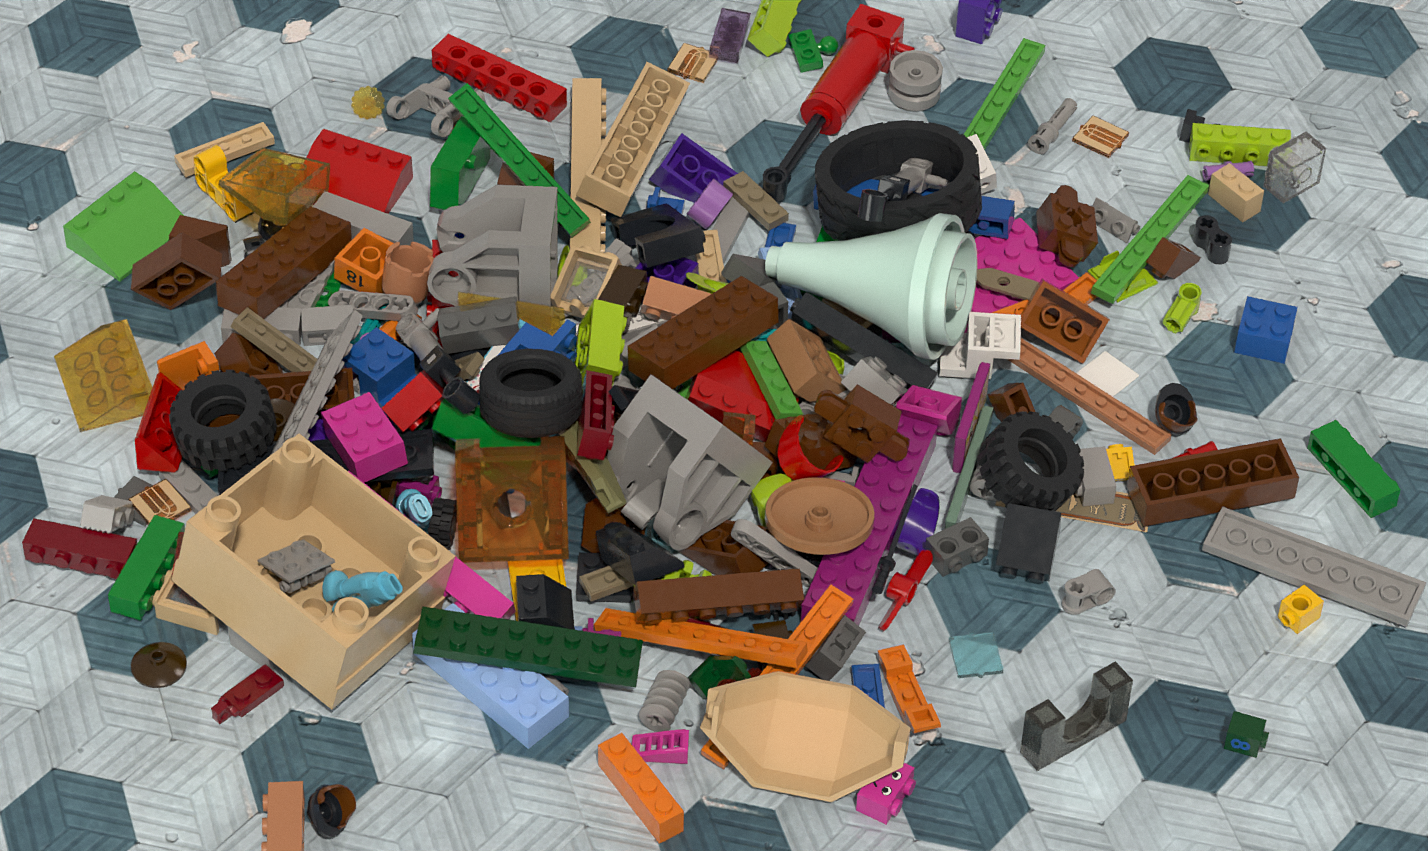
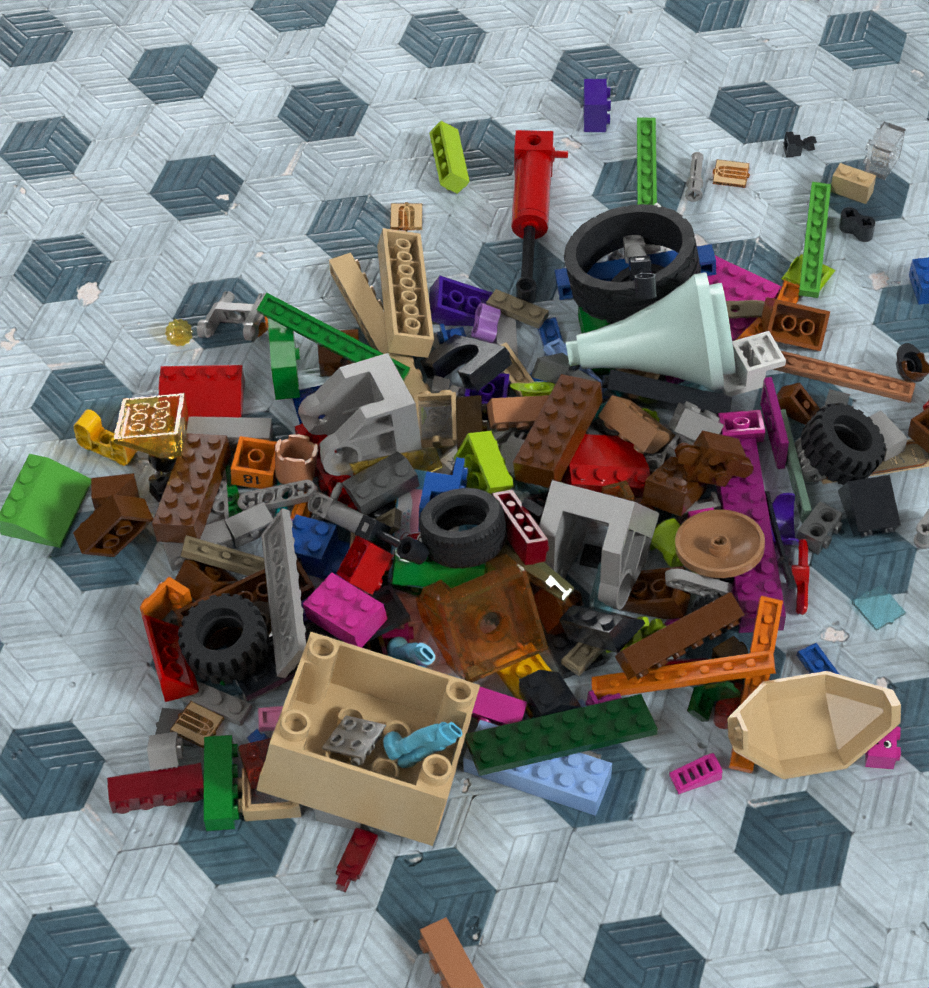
camera: 20 degrees left, 5 degrees up
clear yellow slope [54,319,152,432] -> none
dark brown dish [131,642,187,688] -> none
tan plate [174,122,275,177] -> none
black piece [307,784,356,838] -> none
black tyre [428,497,458,548] -> none
red brick [431,33,567,122] -> none
orange brick [598,733,684,844] -> none
light grey beam [621,478,665,530] -> none
light grey piece [639,670,691,732] -> none
clear purple piece [709,8,751,63] -> none
bright green plate [740,340,803,419] -> none
red piece [778,415,844,481] -> none
green plate [788,29,838,73] -> none
dark grey brick [806,615,866,681] -> none
orange slope [878,644,941,733] -> none
light grey wheel [888,50,943,111] -> none
reddish brown brick [1036,185,1098,267] -> none
white sticker [1077,351,1139,397] -> none
light grey hinge [1092,197,1140,243] -> none
yellow bracket [1106,444,1135,481] -> none
reddish brown slope [1146,237,1201,279] -> none
lime piece [1163,283,1202,334] -> none
lime brick [1189,123,1291,168] -> none
medium lavender pin [1202,161,1254,181] -> none

